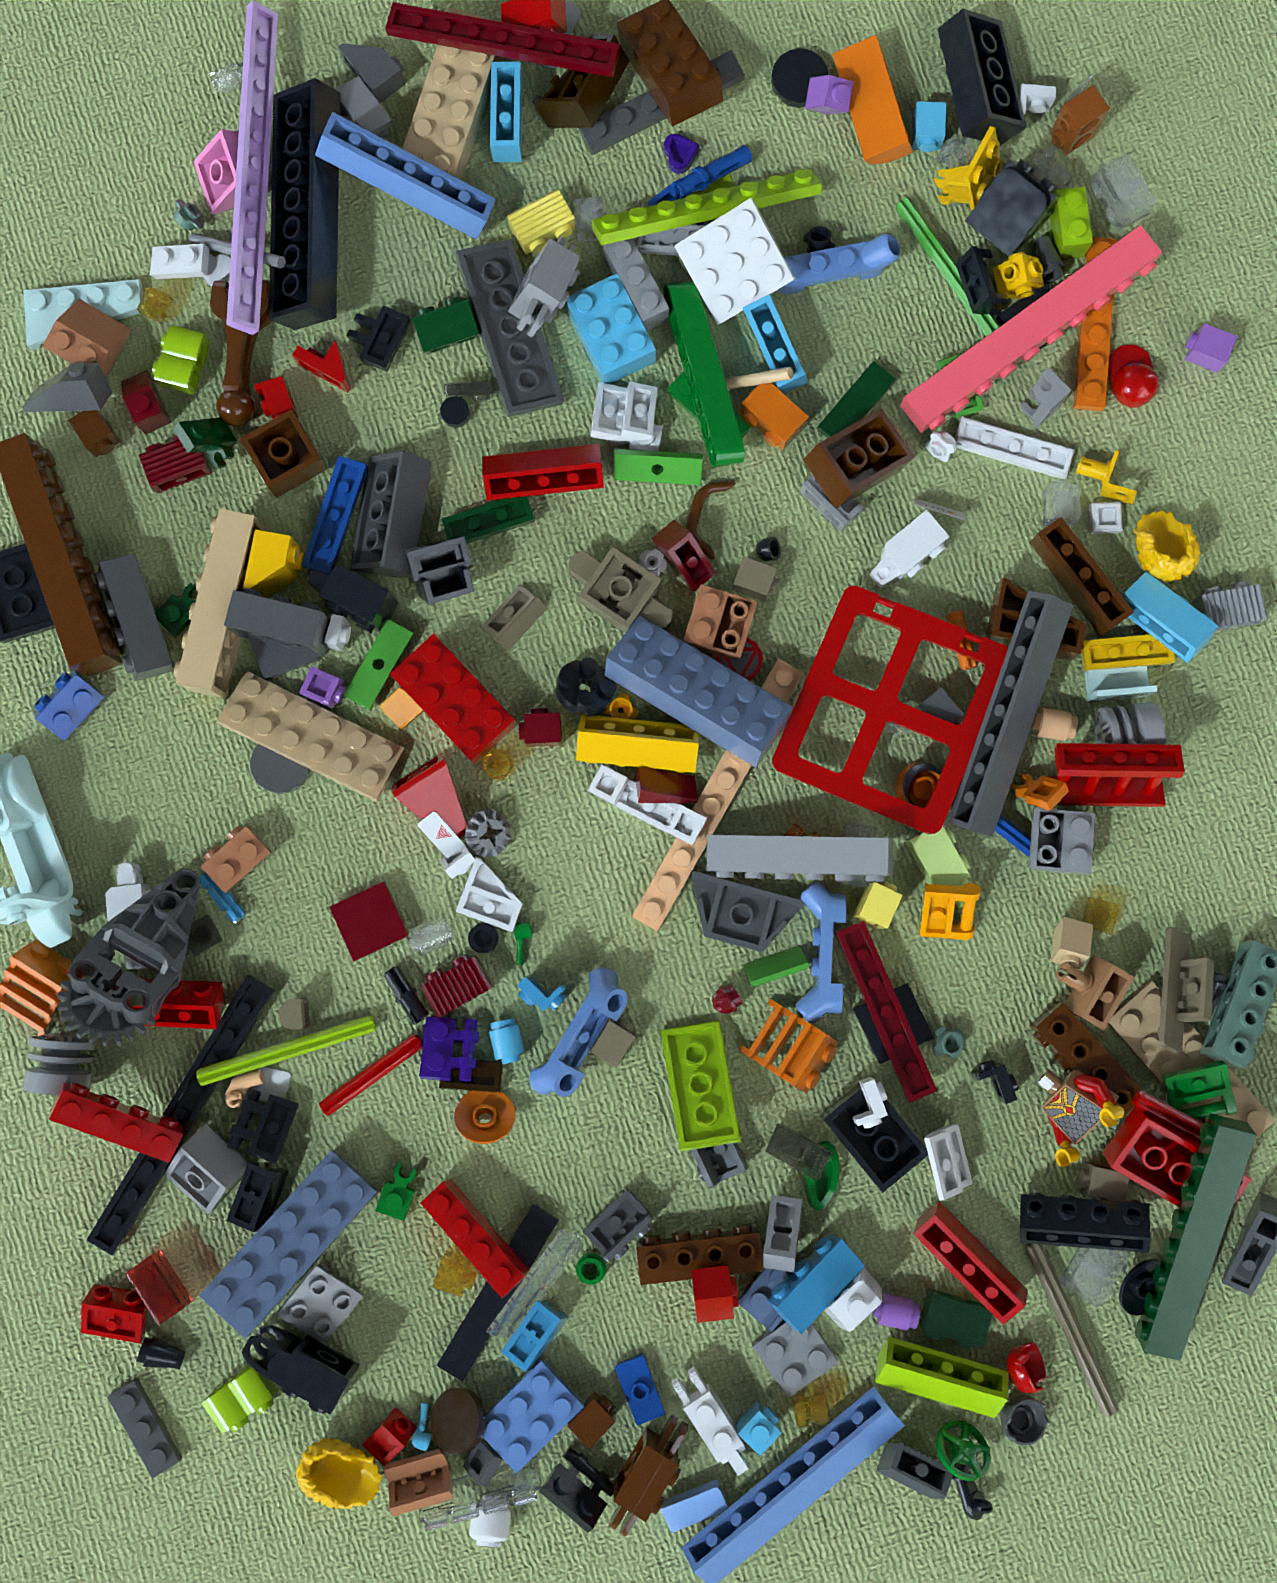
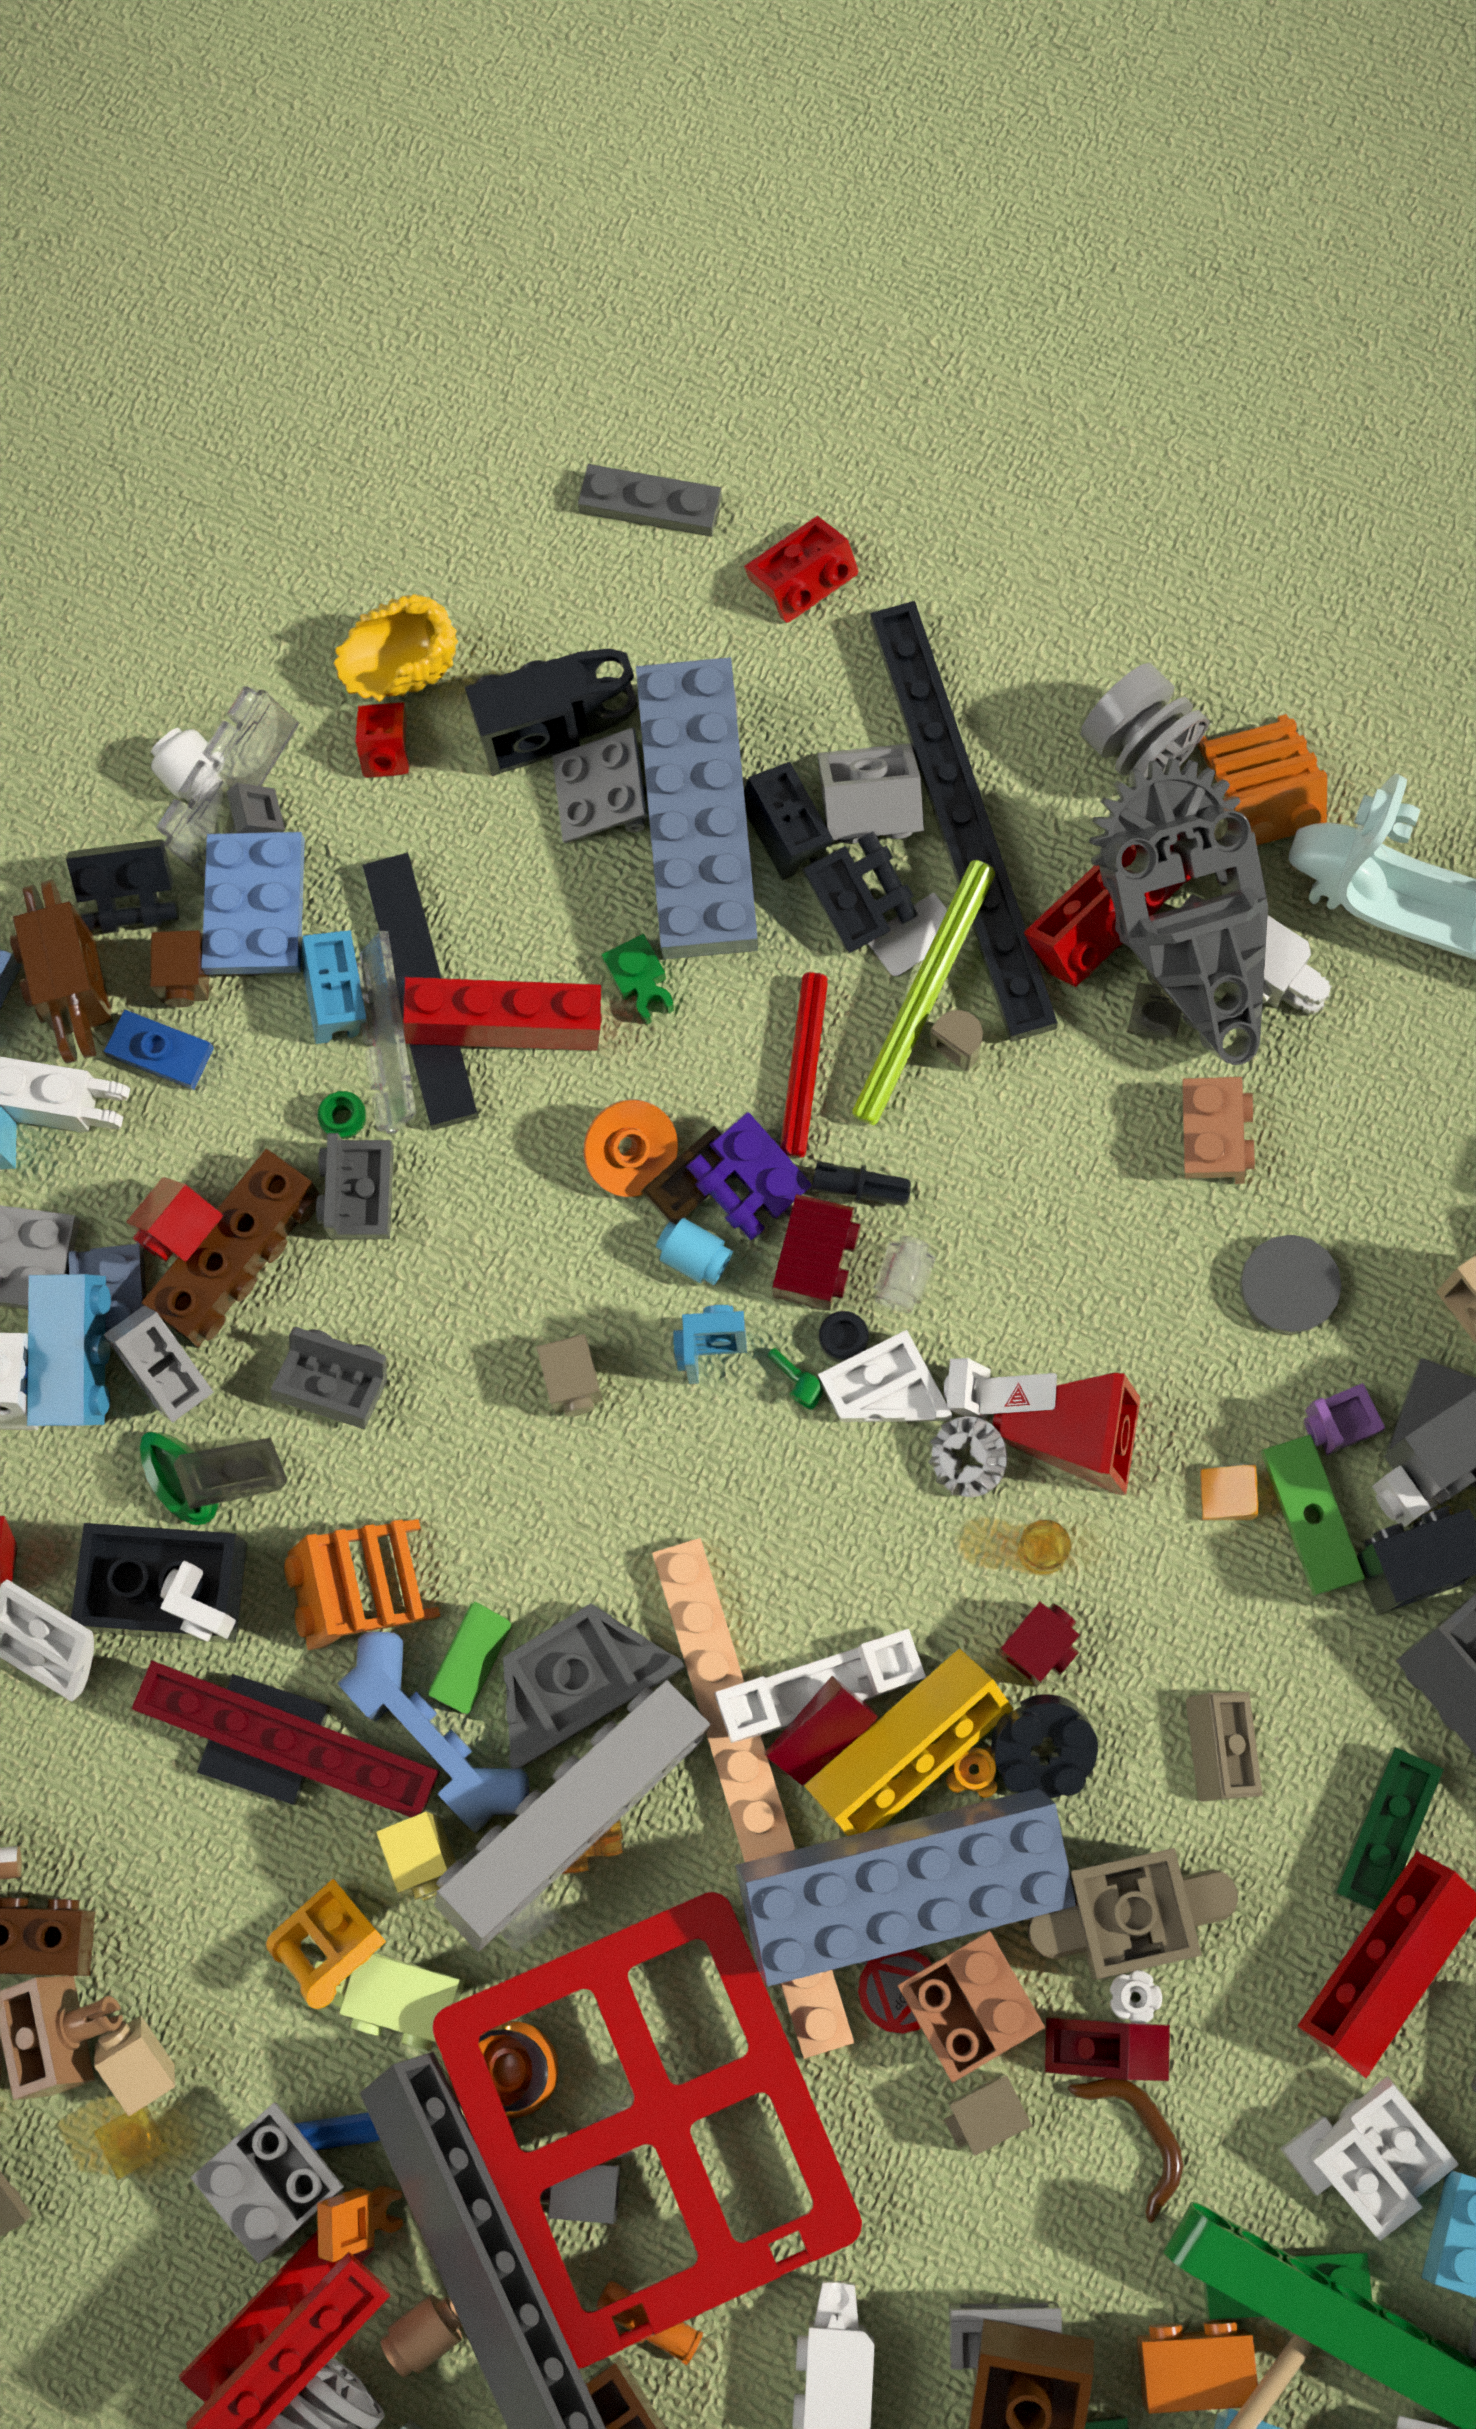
camera: 135 degrees right, 10 degrees down
red brick [49,1082,183,1163] -> none
clear red brick [125,1249,193,1326] -> none
black cone [136,1336,186,1370] -> none
dark azure axle [200,872,246,923] -> none
lime brick [202,1366,278,1434] -> none
tan plate [217,670,405,802] -> none
light nougat arm [225,1069,265,1108] -> none
dark red tile [329,881,410,962] -> none
nougat bracket [384,1449,453,1516] -> none
red brick [390,633,518,765] -> none
black plate [405,534,475,605] -> none
medium azure hand [412,1403,433,1451] -> none
dark brown tile [431,1388,486,1454] -> none
clear yellow brick [432,1250,477,1297] -> none
medium blue plate [529,967,628,1097] -> none
bright green tile [613,449,703,485] -> none
lime plate [660,1020,741,1152] -> none
dark red plate [712,983,743,1014] -> none
black hinge [755,537,781,562] -> none
sand green plate [932,1026,964,1058] -> none
black bracket [971,1060,1018,1104] -> none

